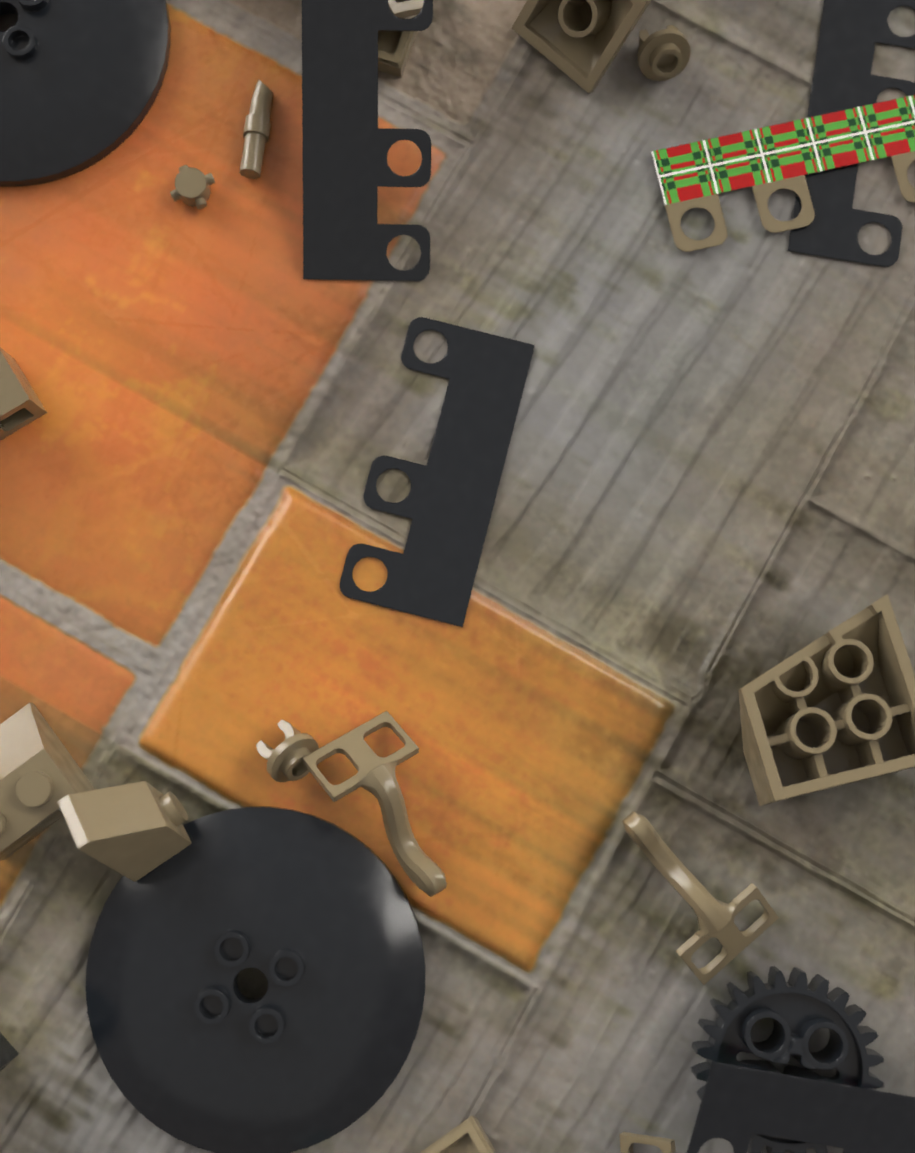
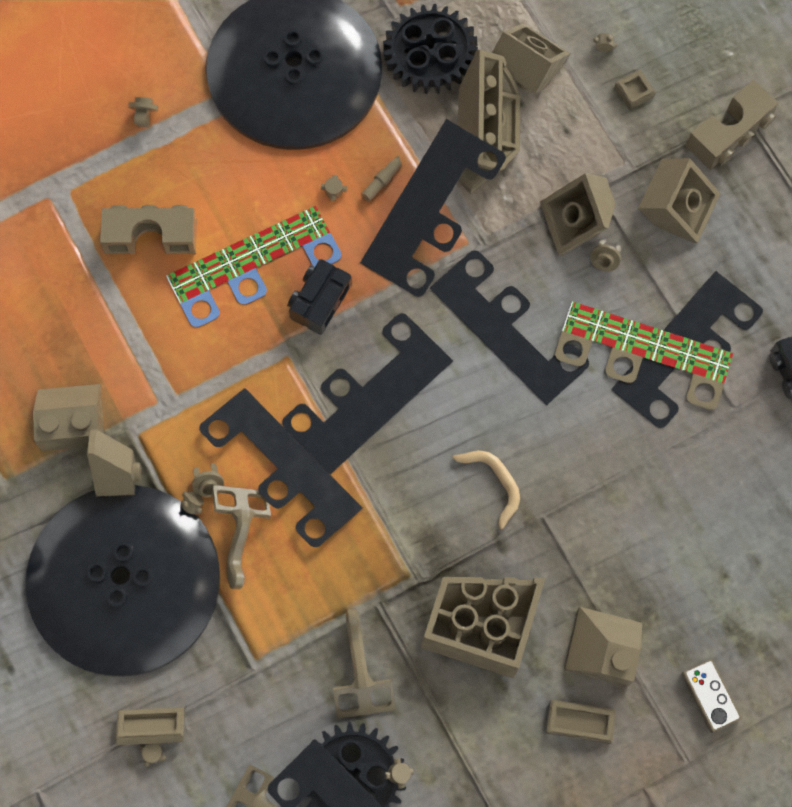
camera: 30 degrees right, 10 degrees down
none -> piece [166,205,341,327]
none -> dark tan piece [181,491,204,515]
none -> black piece [199,388,363,547]
none -> black brick [287,259,352,335]
none -> dark tan piece [385,758,414,789]
none -> black piece [430,250,589,405]
none -> tan animal [452,450,520,530]

